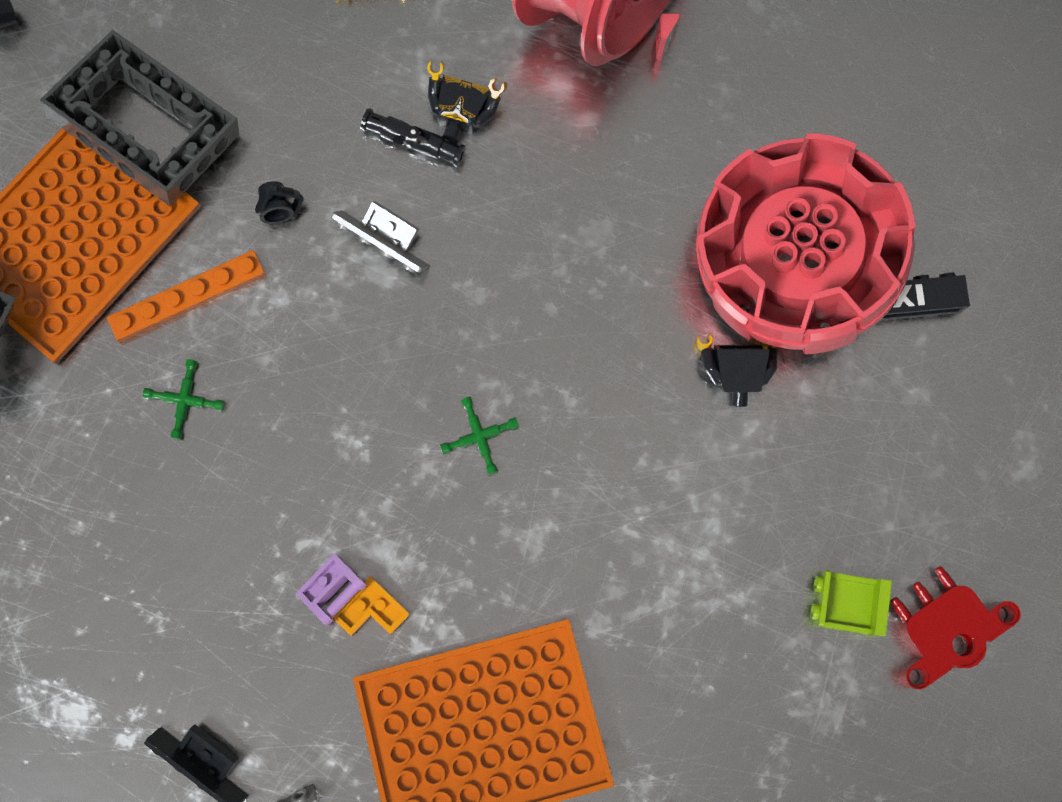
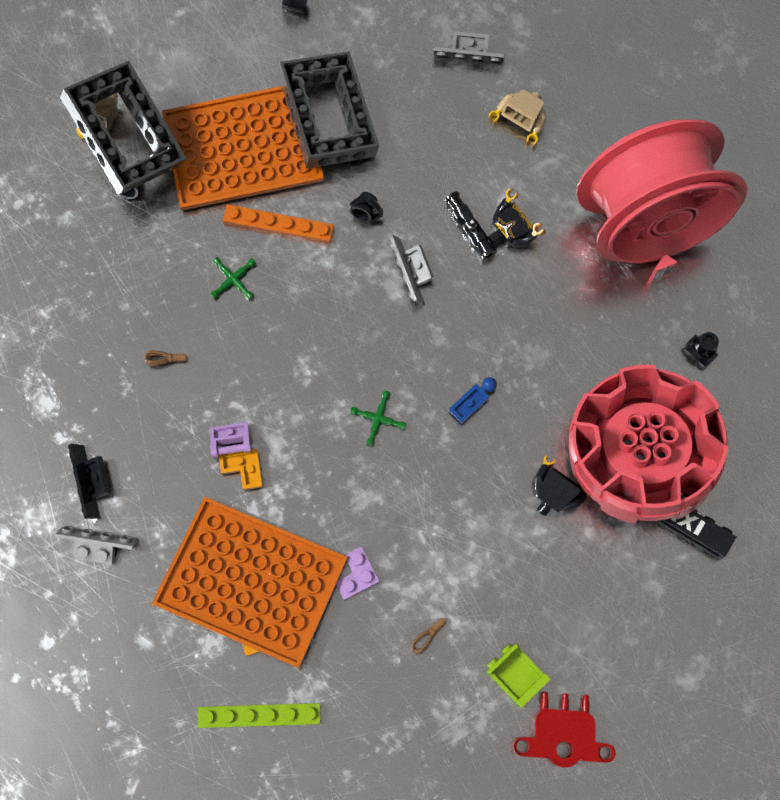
camera: 45 degrees right, 5 degrees down
none -> medium nougat piece [145,350,186,366]
none -> lavender plate [336,546,379,601]
none -> medium nougat piece [411,618,446,654]
none -> blue plate [448,377,497,424]
none -> black piece [684,332,719,366]

